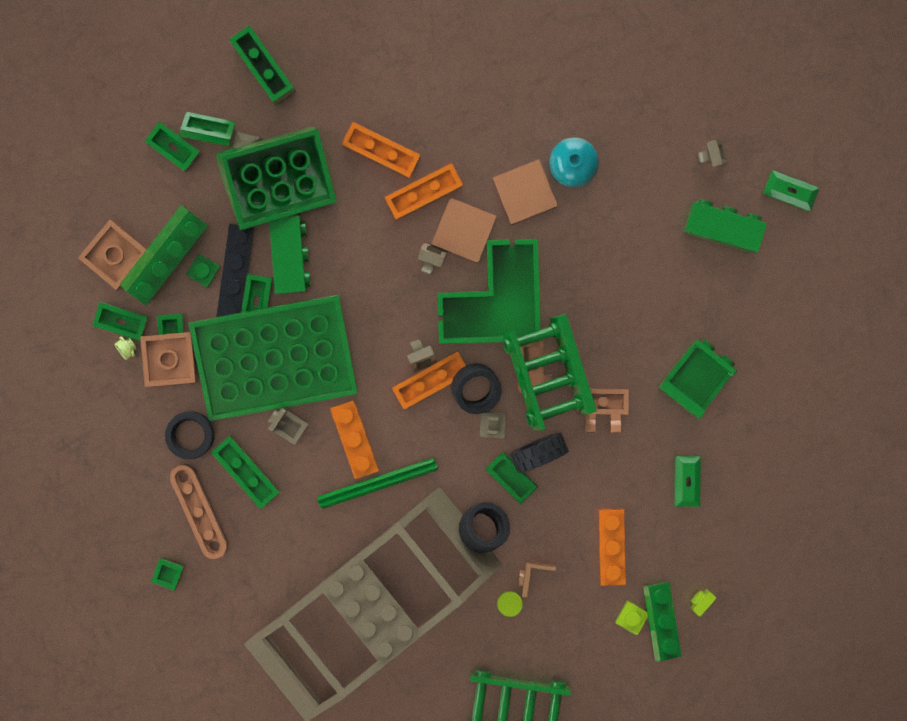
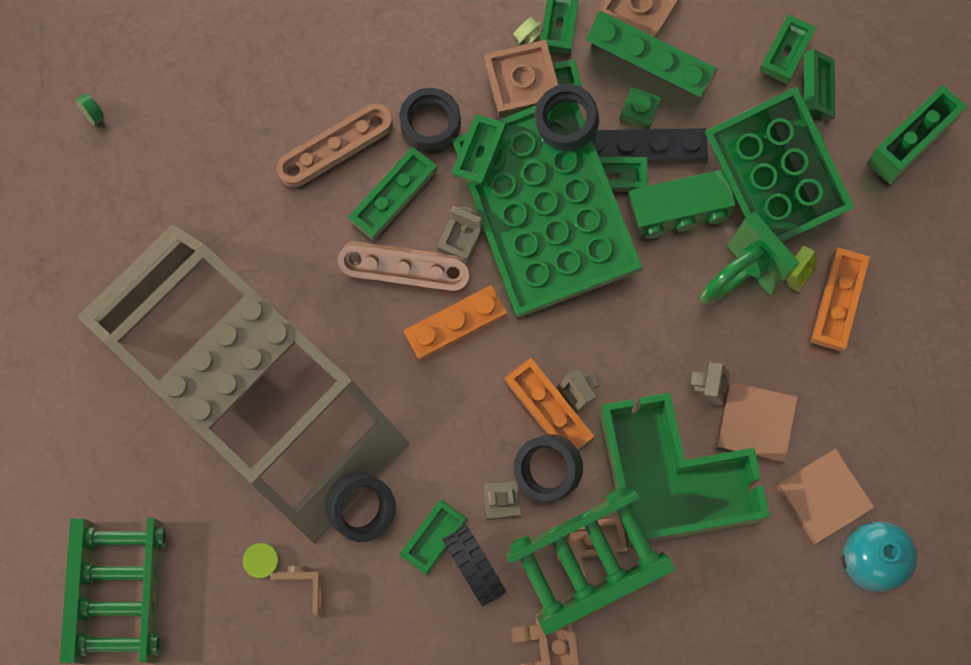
camera: 85 degrees right, 15 degrees down
green plate [151,558,184,591] -> none
green axle [317,458,438,509] -> none
orange plate [384,163,463,220] -> none
none -> green tile [75,93,105,126]
none -> nougat plate [338,242,470,291]
none -> green piece [451,114,508,187]
none -> black tyre [534,84,600,152]
none -> green tile [700,212,800,305]
none -> lime plate [787,246,817,293]

